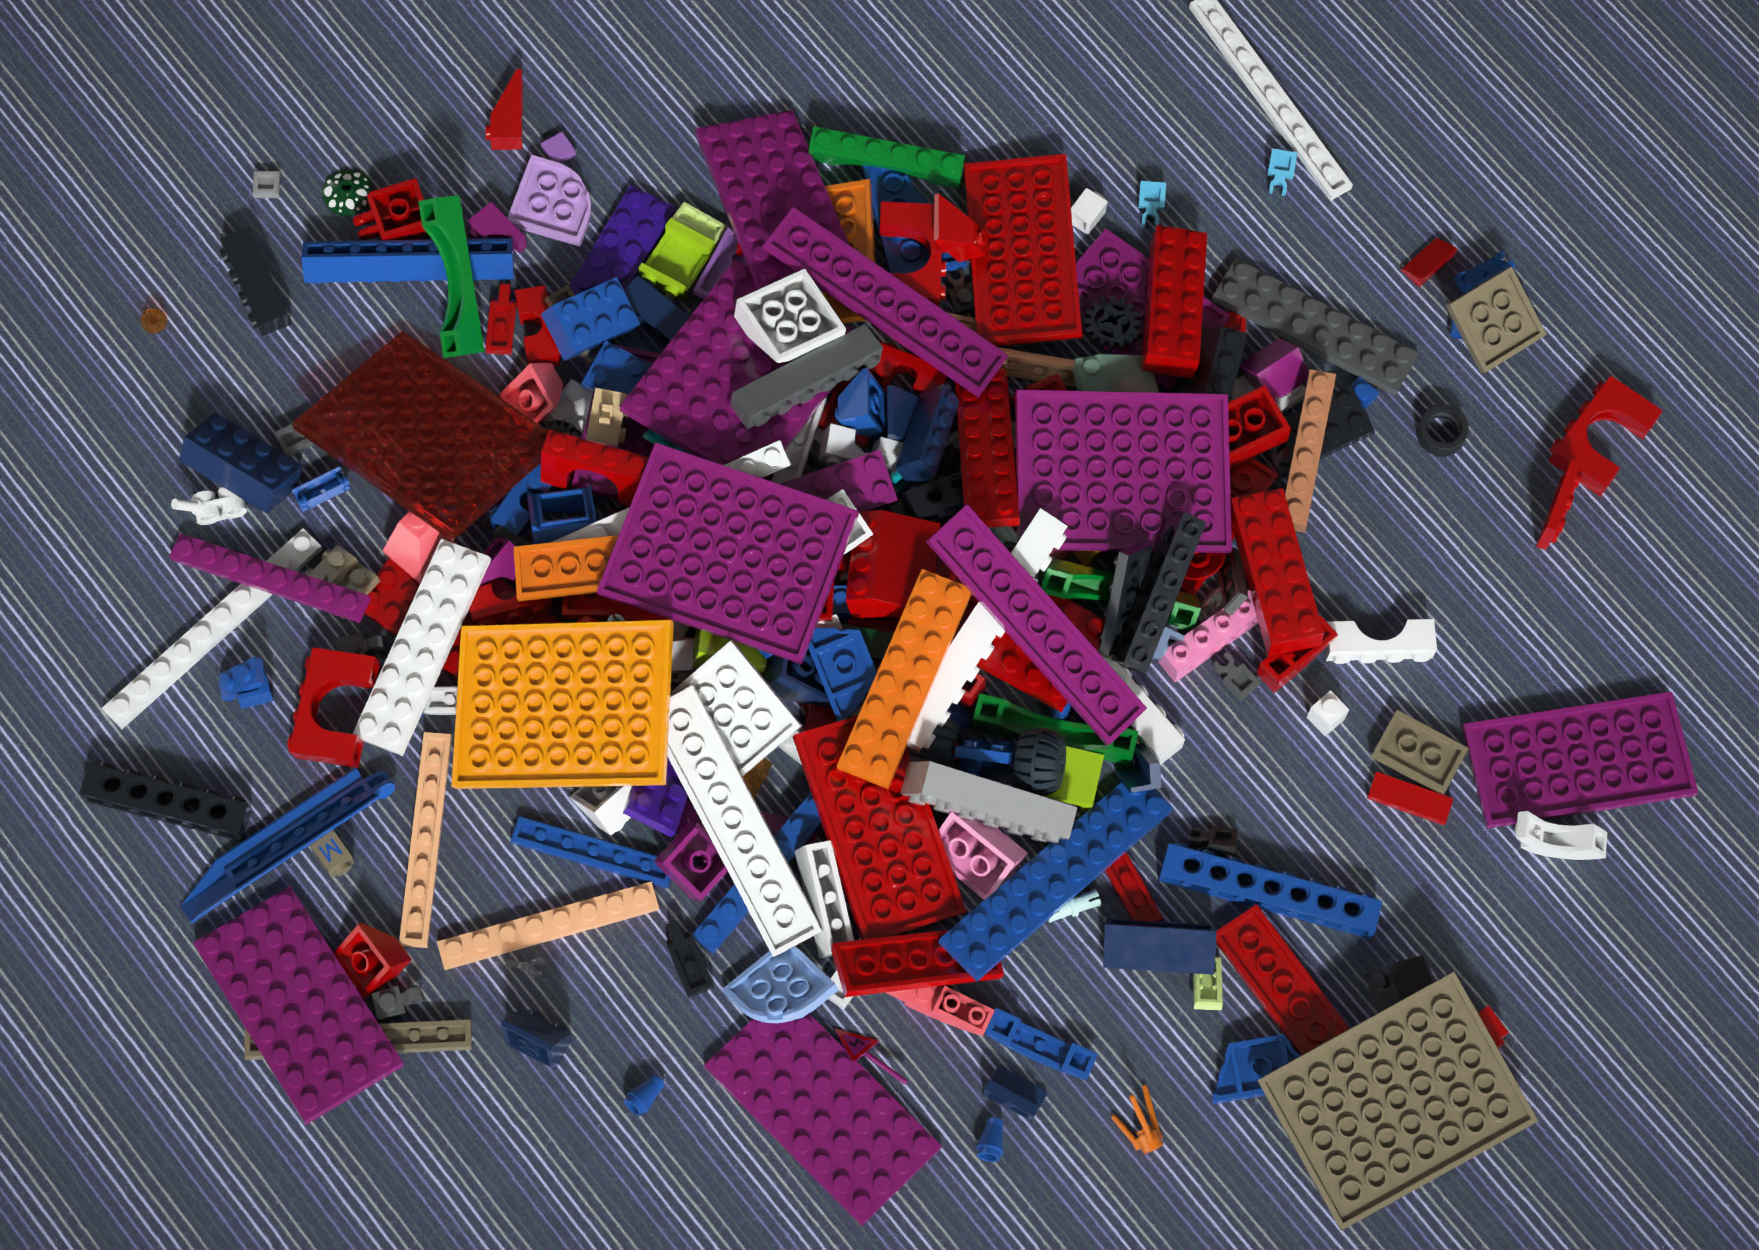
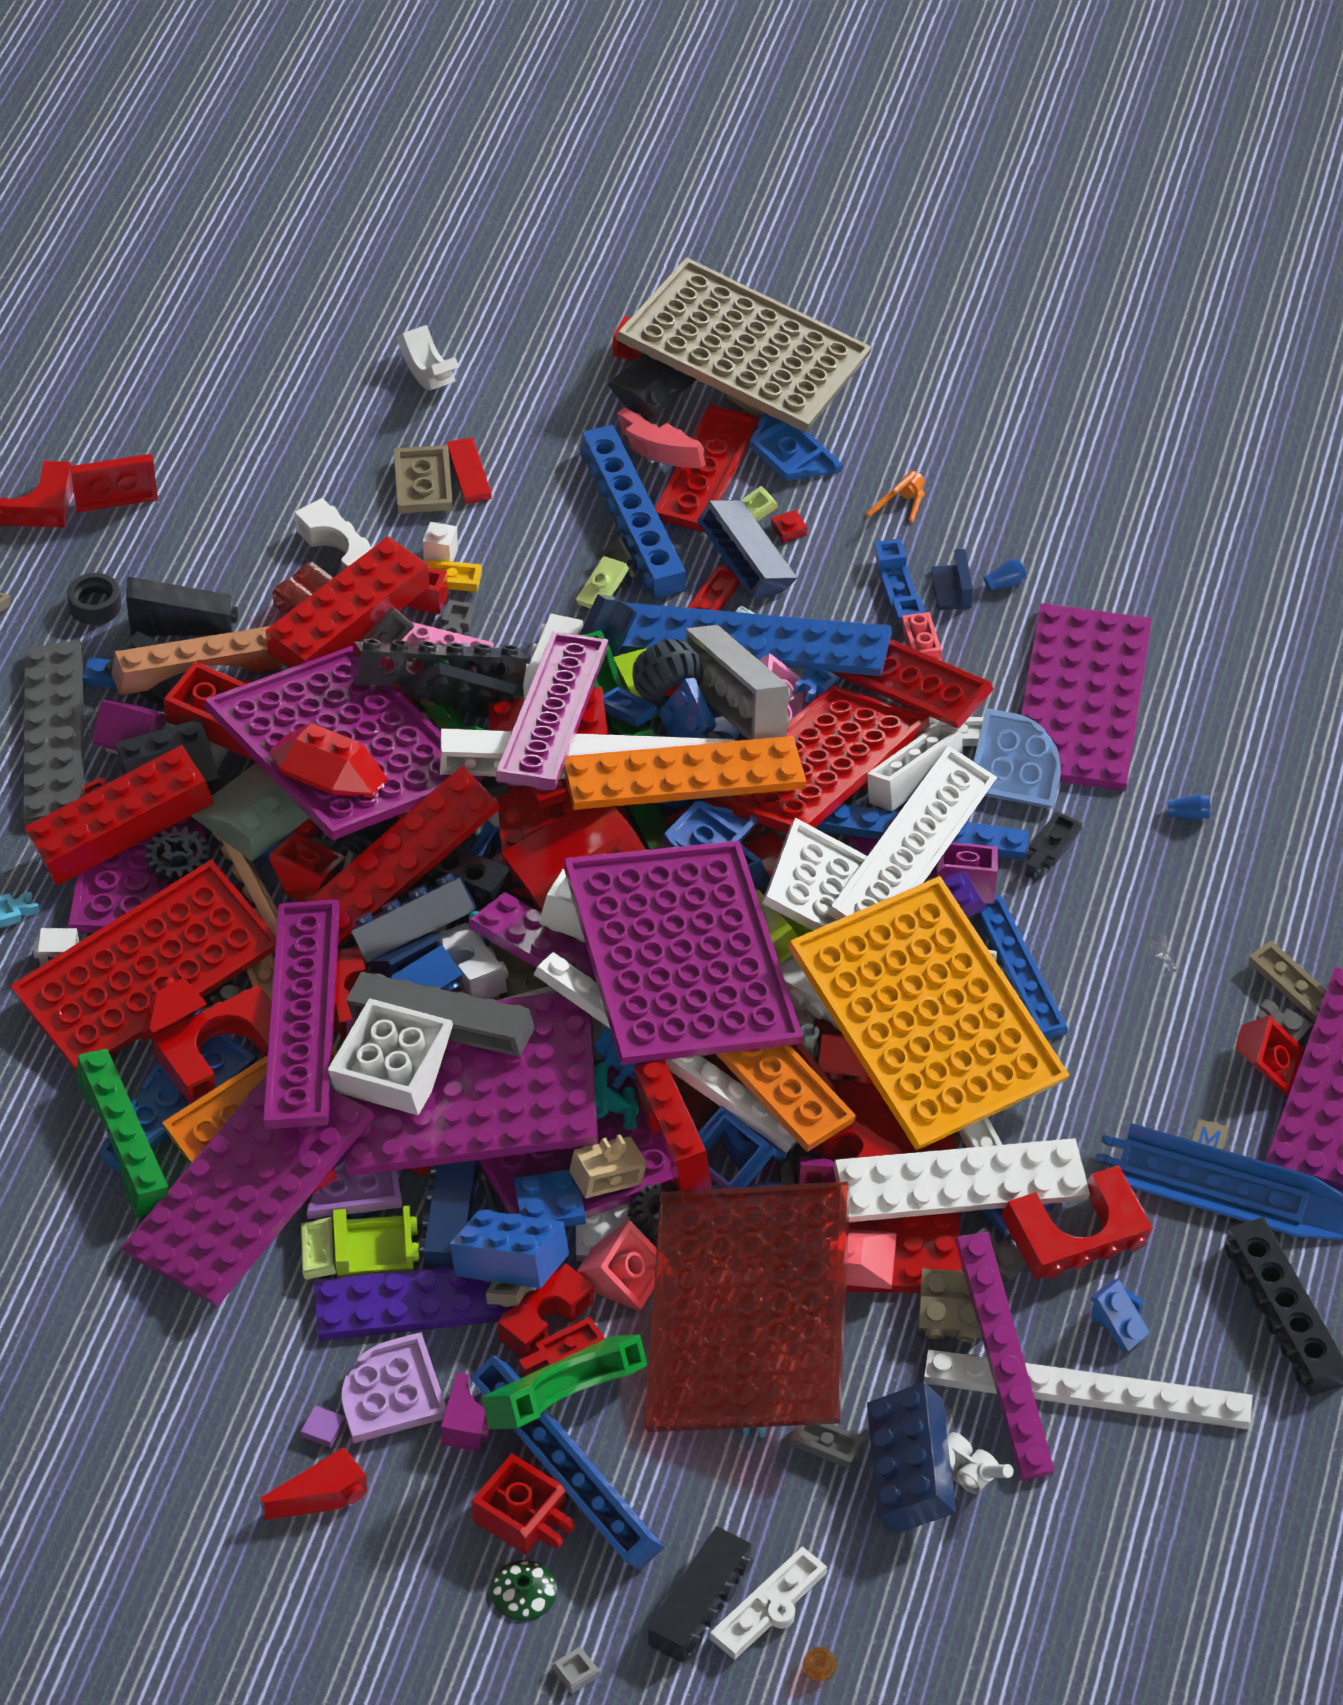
camera: 120 degrees left, 20 degrees down
blue hinge [291,466,350,512] -> none
light nougat plate [399,732,452,948] -> none
light nougat plate [437,881,659,970] -> none
dark blue slope [501,1009,571,1070] -> none
magenta piece [834,1028,907,1084] -> none
magenta plate [1462,692,1698,829] -> none
none -> black slope [126,577,238,636]
none -> red wedge [269,723,387,798]
none -> clear red brick [272,562,334,614]
none -> yellow plate [426,559,482,592]
none -> yellowish green plate [576,556,629,609]
none -> blue plate [603,687,657,727]
none -> coral slope [617,407,706,468]
none -> white hinge [710,1546,827,1660]
none -> red plate [771,510,808,543]
none -> blue plate [793,669,839,702]

